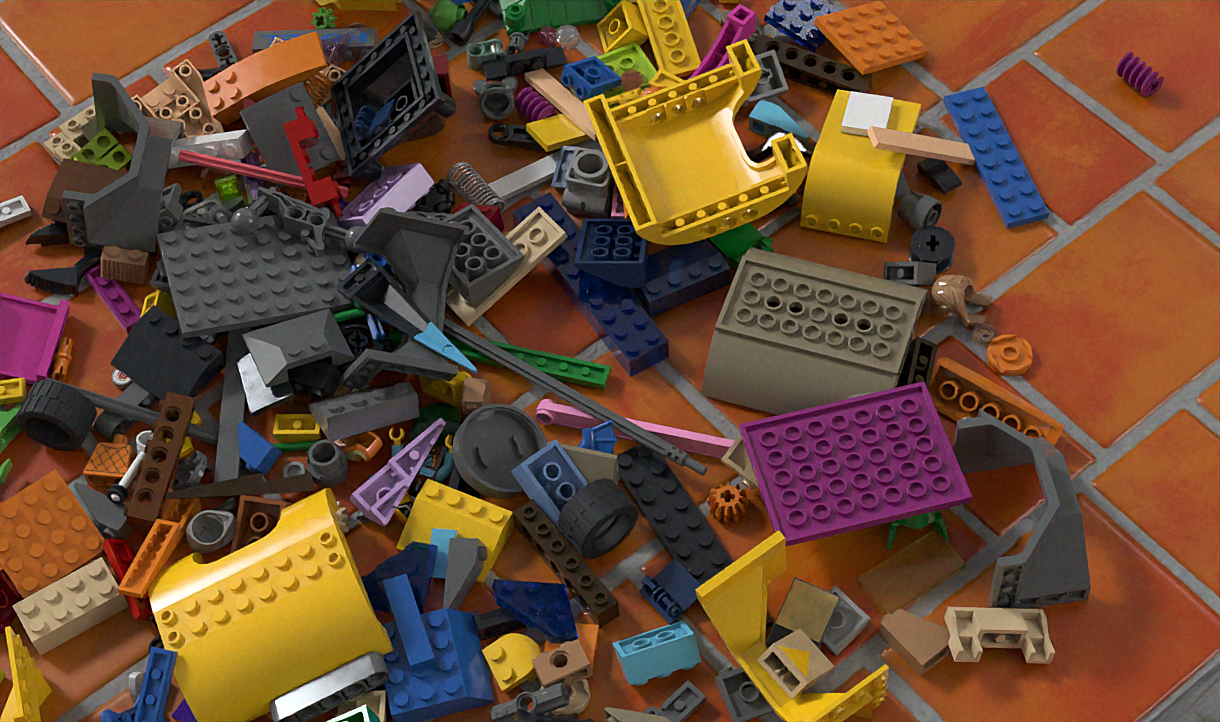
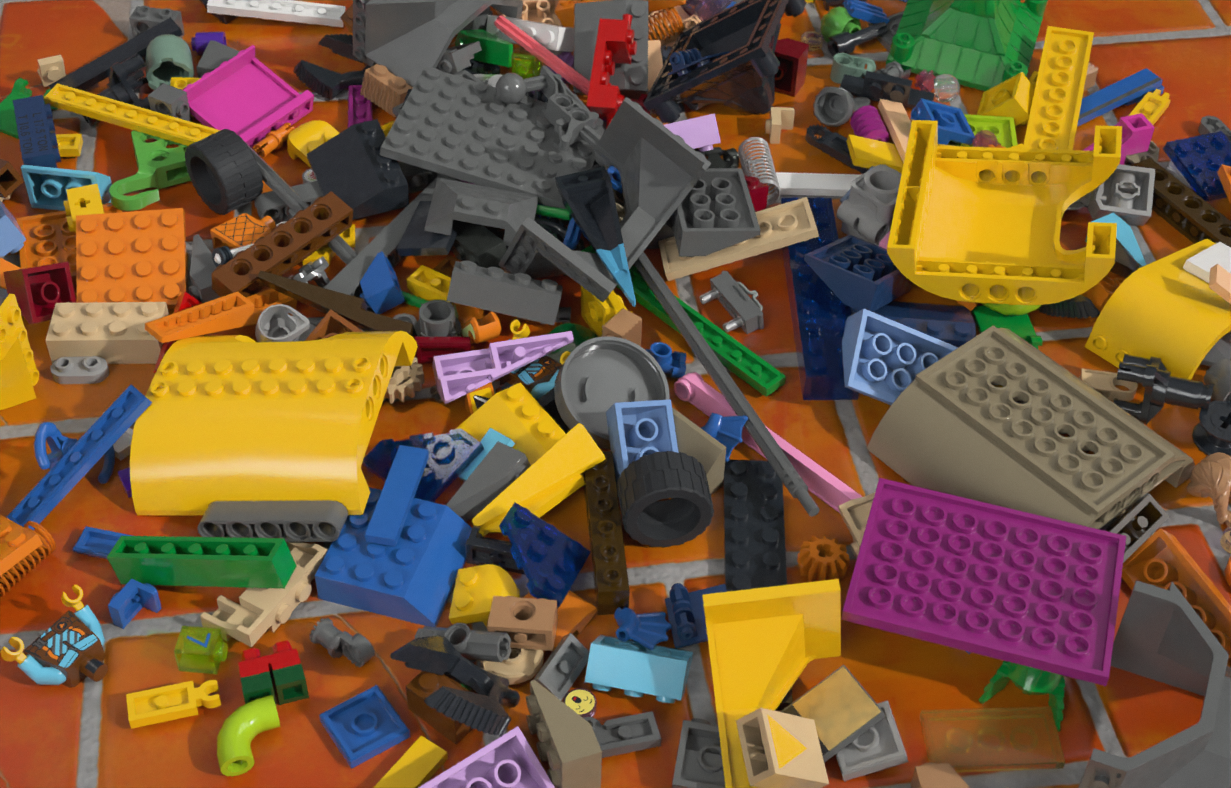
camera: 25 degrees right, 10 degrees down
dark grey slope [883,262,936,286] -> none
none -> light grey plate [50,356,109,384]
none -> yellow slope [287,120,339,168]
none -> dark red tile [415,337,471,363]
none -> green slope [455,29,513,67]
none -> yellow wedge [472,423,606,537]
none -> dark grey plate [533,633,590,701]
none -> light yellow tile [564,688,596,718]
none -> blue arm [614,606,672,650]
none -> blue plate [646,342,686,379]
none -> dark grey piece [699,271,764,334]
none -> tan bracket [765,107,795,144]
none -> medium blue slope [842,309,958,405]
none -> tan piece [1079,368,1138,402]
none -> black wheel [1113,354,1214,425]

